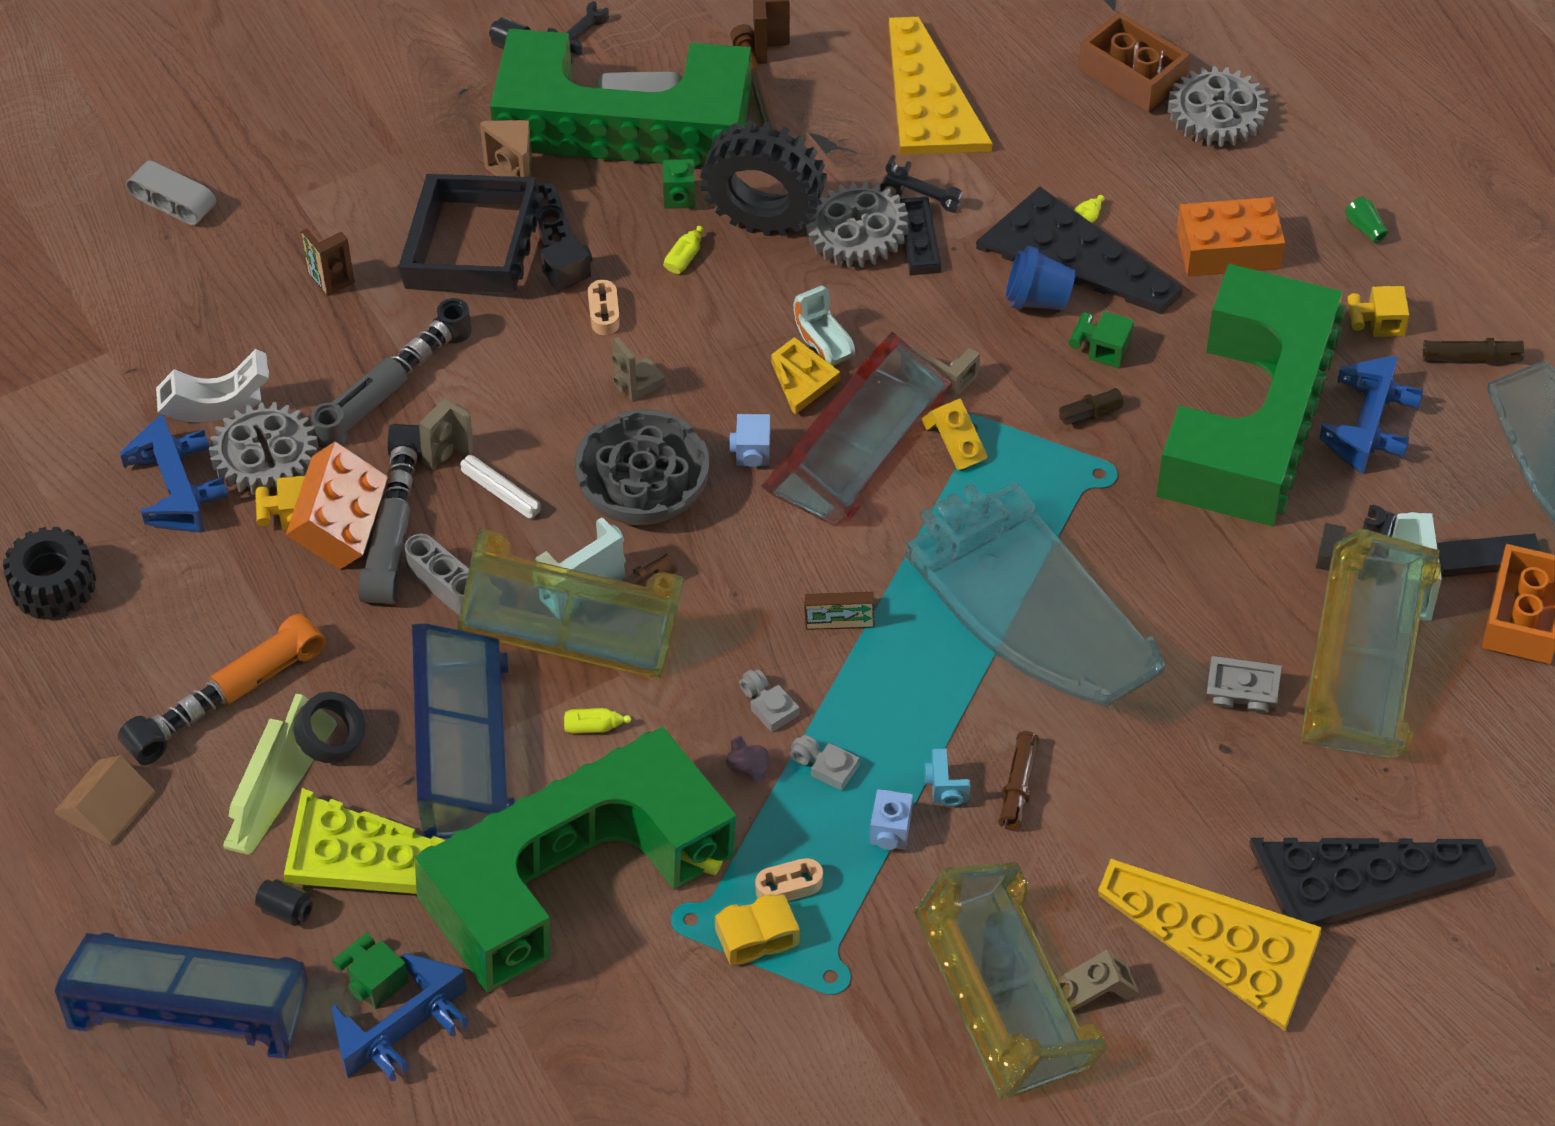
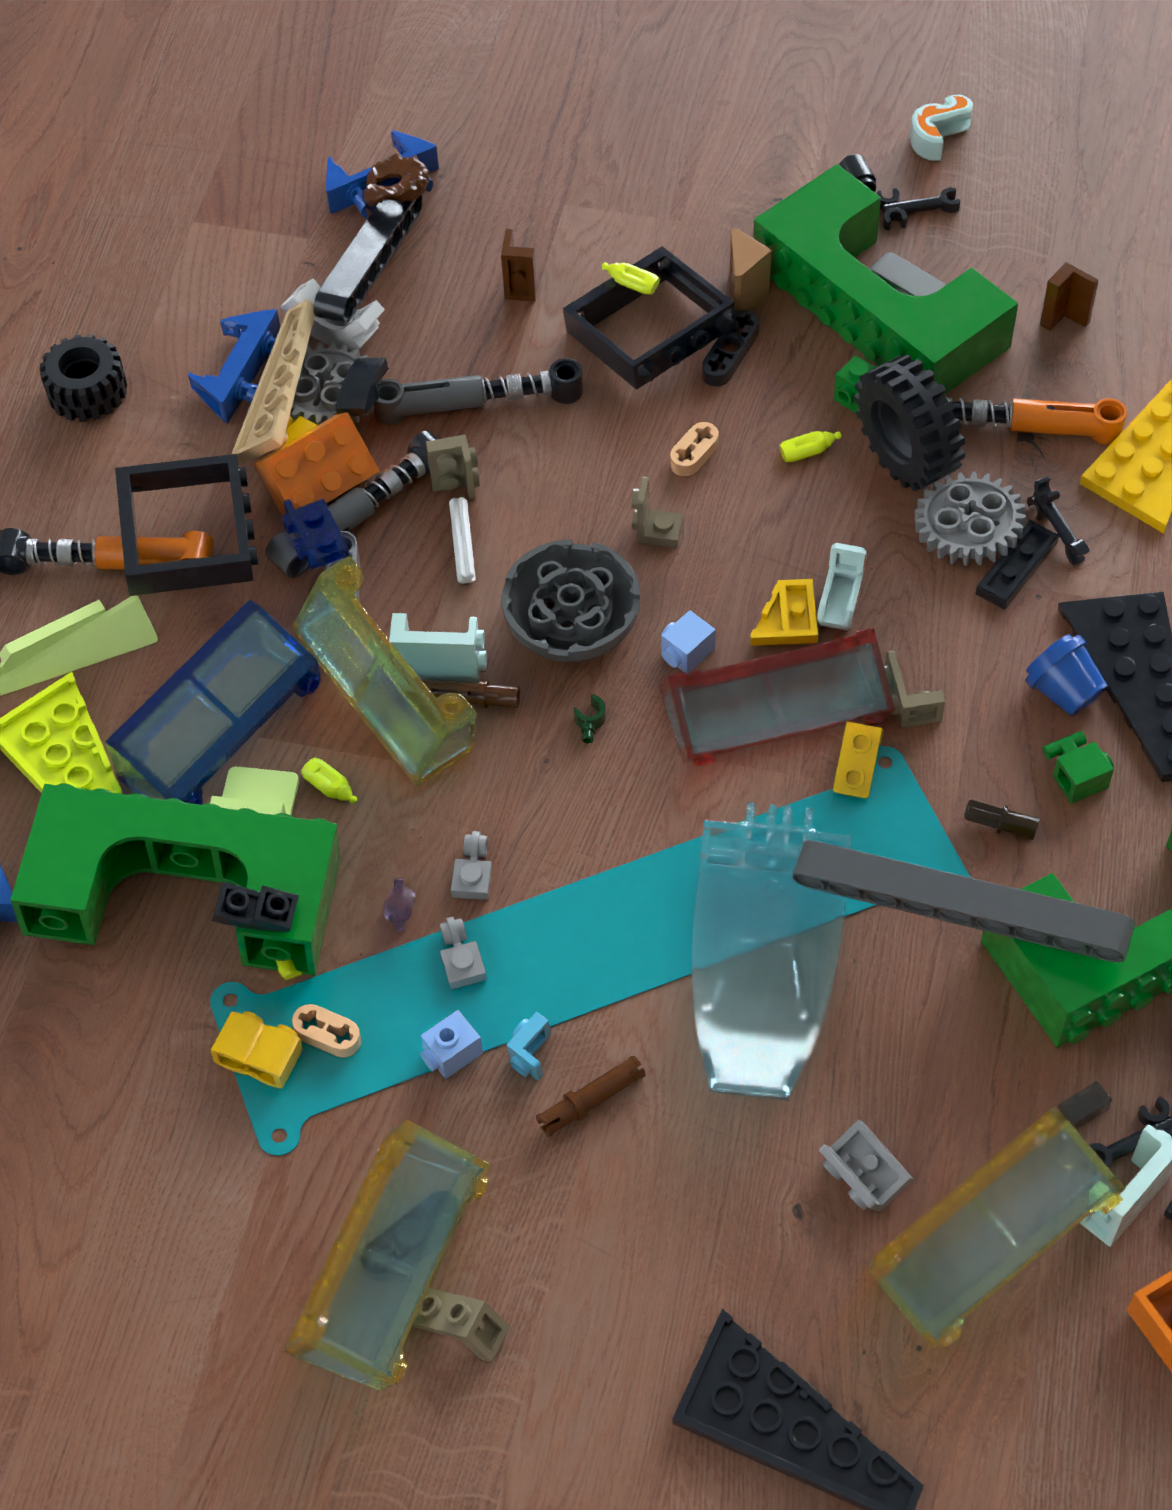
camera: 45 degrees right, 5 degrees up
light grey beam [126,161,217,226] -> none
black tyre [293,691,366,763] -> none
black brick [540,235,593,292] -> none
reddish brown piece [730,24,778,130] -> none
panel [804,591,875,630] -> none
yellow wing [1098,859,1321,1031] -> none
none -> black window [115,454,258,596]
none -> yellowish green bracket [210,766,299,816]
none -> black slope [212,882,299,932]
none -> tan wing [232,299,315,465]
none -> clear blue bracket [281,499,350,570]
none -> black beam [314,195,423,323]
none -> blue hose [326,131,439,218]
none -> black slope [335,358,389,416]
none -> reddish brown piece [362,153,430,207]
none -> dark green piece [574,694,606,744]
none -> neon yellow piece [601,262,660,295]
none -> dark grey beam [792,840,1136,963]
none -> orange piece [947,397,1127,445]

